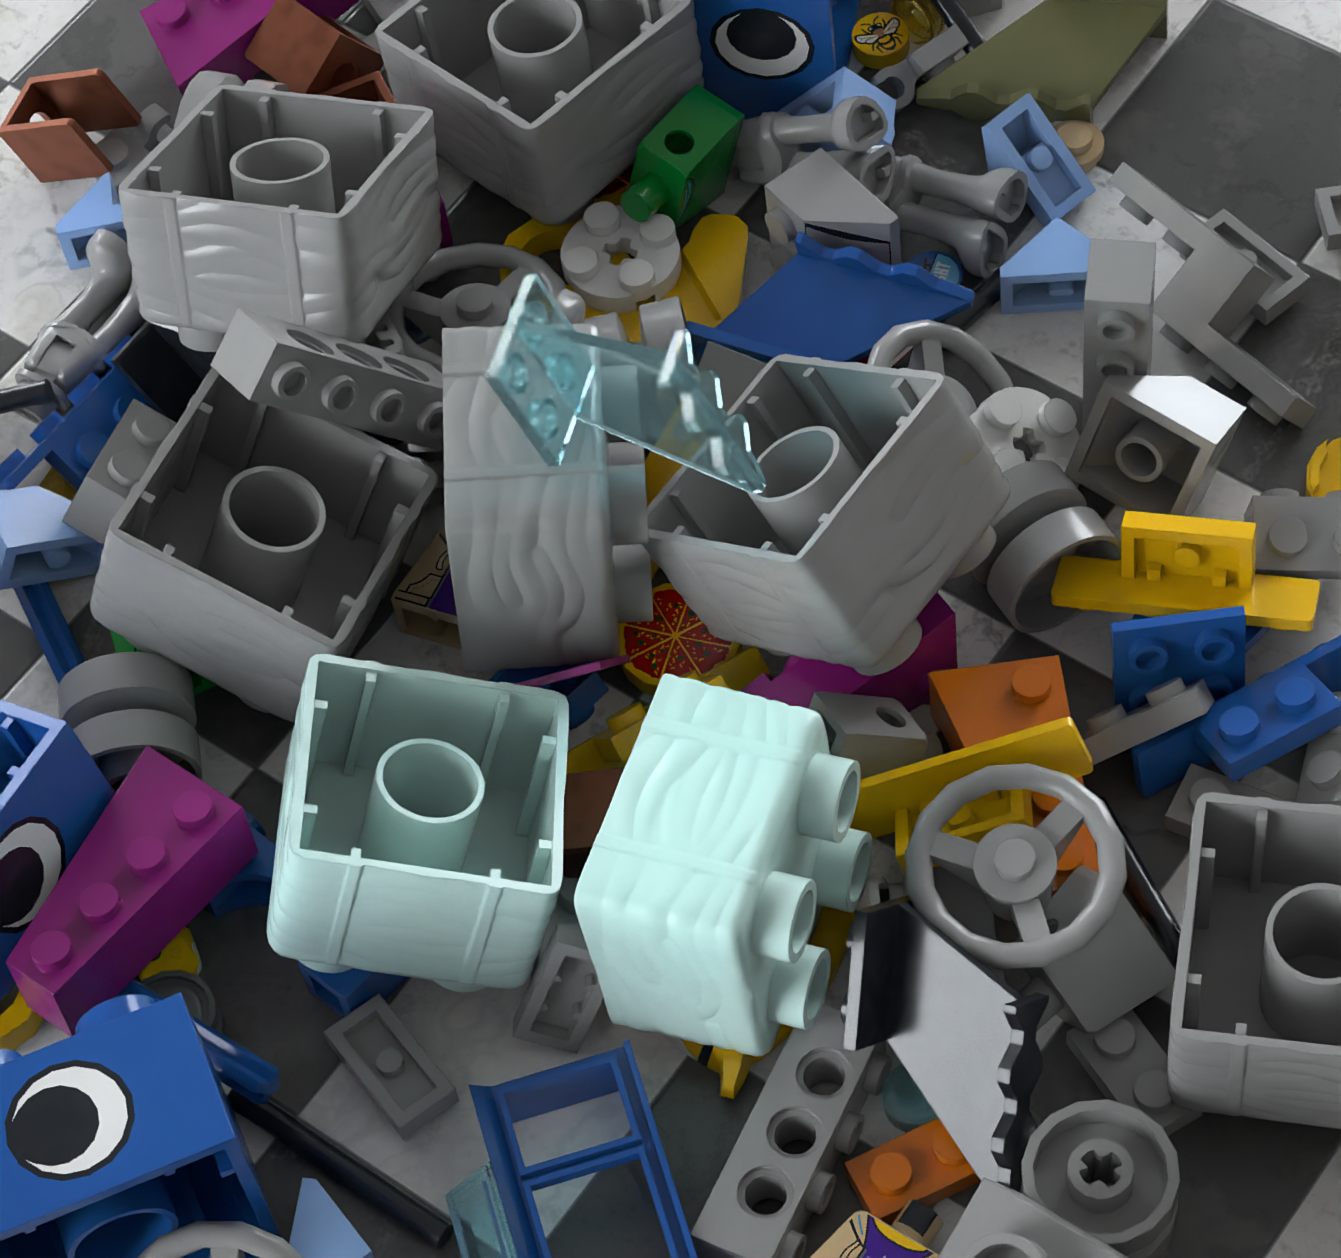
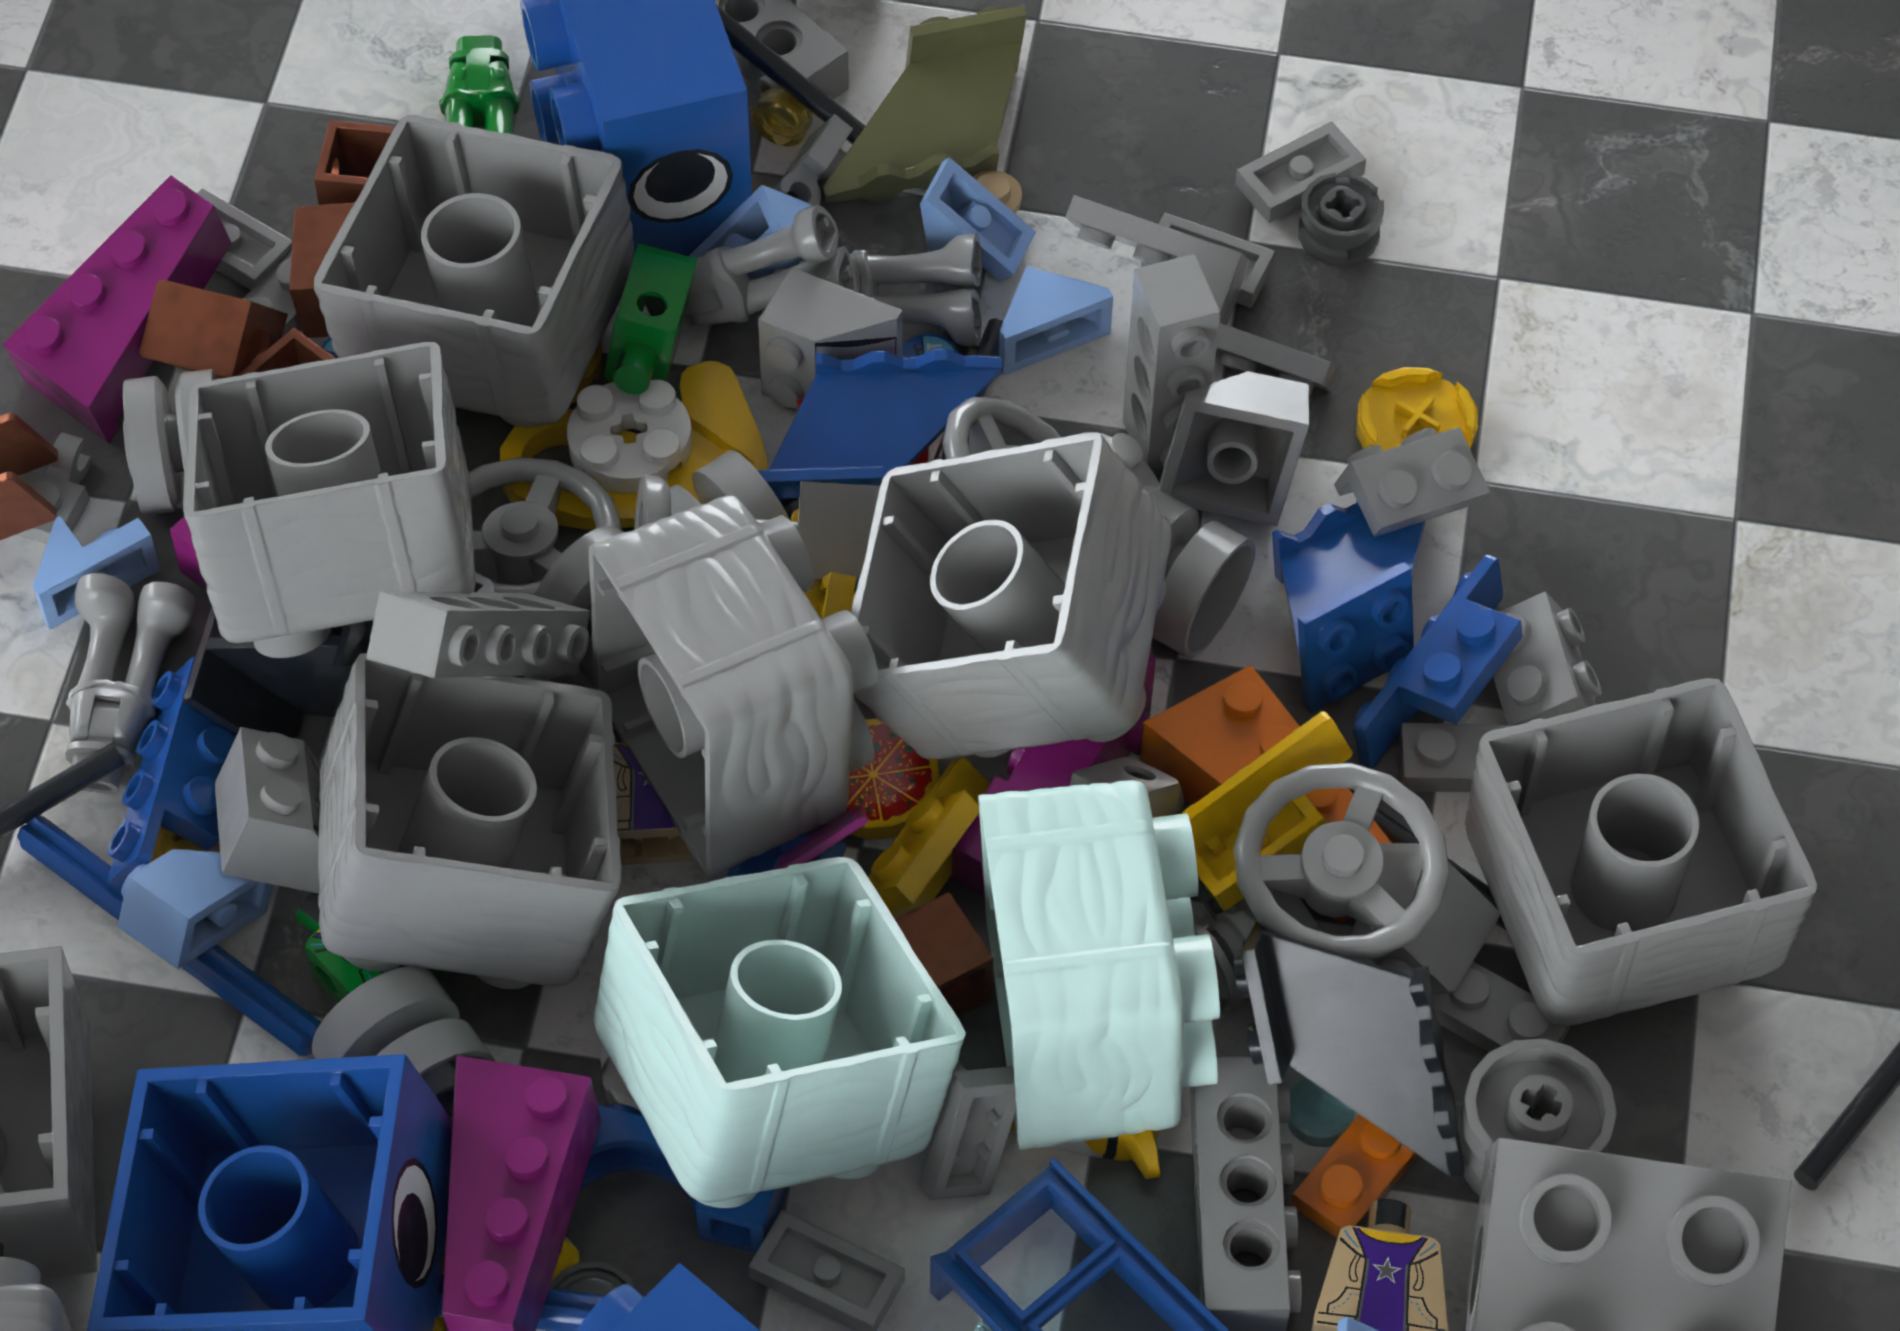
camera: 35 degrees left, 0 degrees up
clear light blue piece [485,273,766,493] -> none
yellow tile [851,12,910,69] -> none
yellow bracket [1051,510,1320,632] -> none
light grey plate [1082,677,1215,765] -> none

